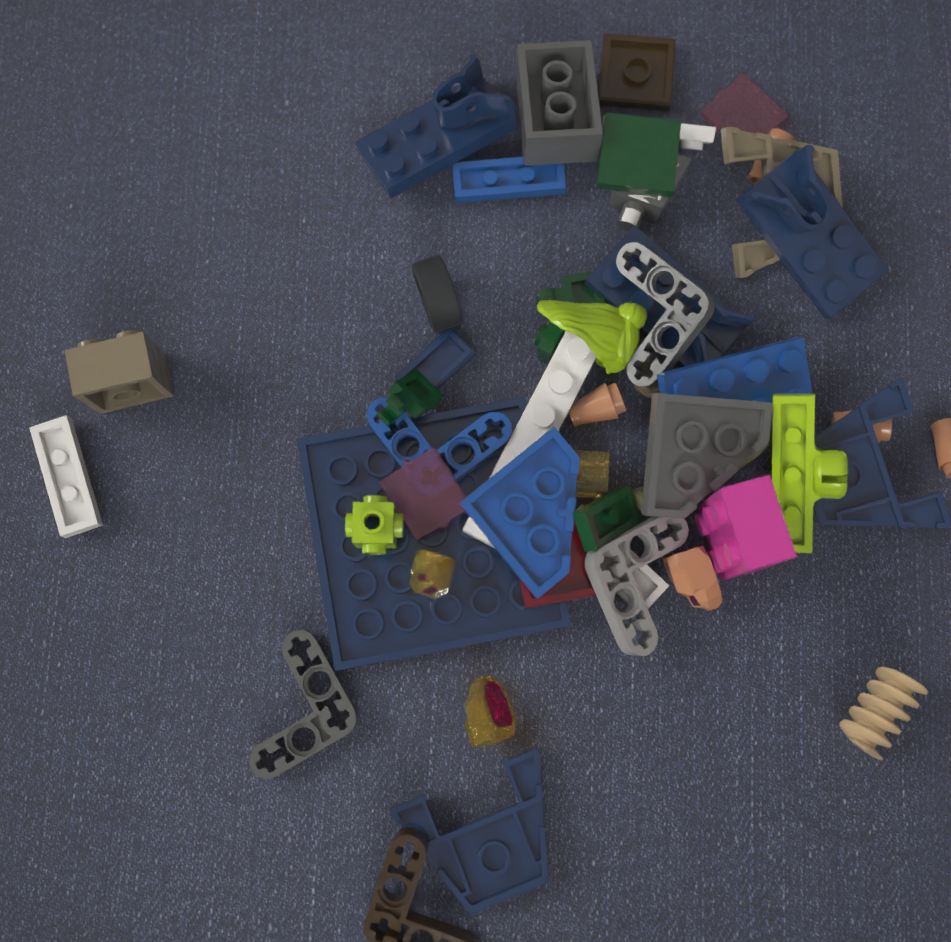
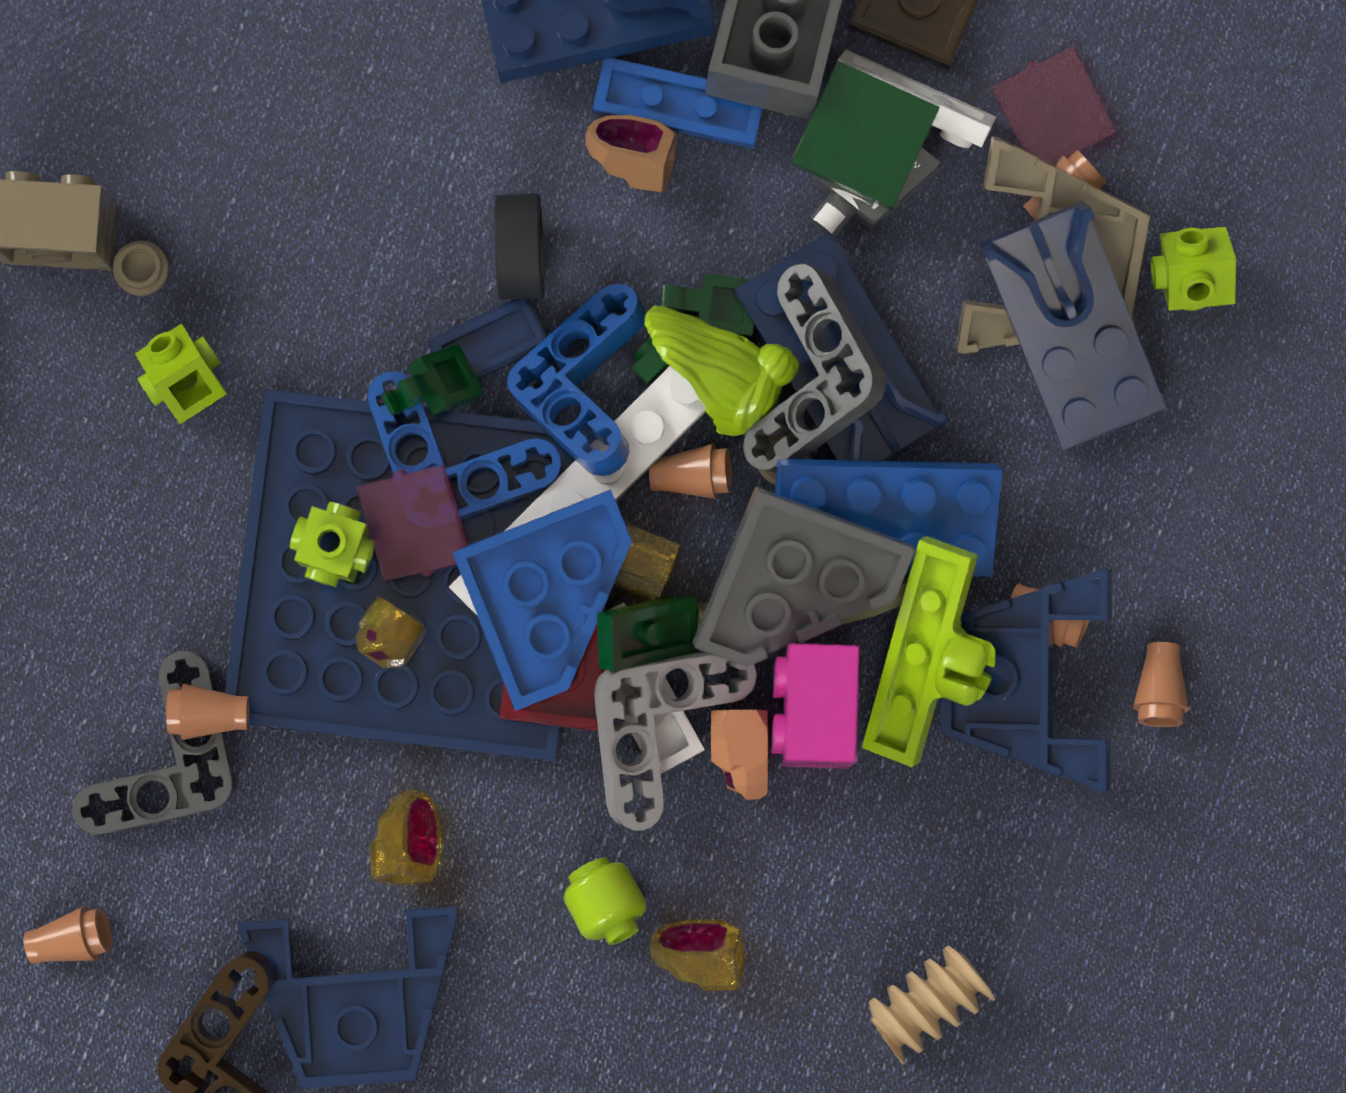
camera: 20 degrees right, 5 degrees up
none -> nougat cone [24,906,112,964]
none -> dark tan plate [113,240,169,296]
none -> lime brick [135,323,227,424]
none -> nougat cone [166,684,250,740]
none -> blue beam [507,284,646,476]
none -> lime head [563,857,647,945]
none -> medium nougat rock [585,115,678,192]
none -> clear yellow rock [650,919,745,991]
none -> lime brick [1150,226,1236,311]

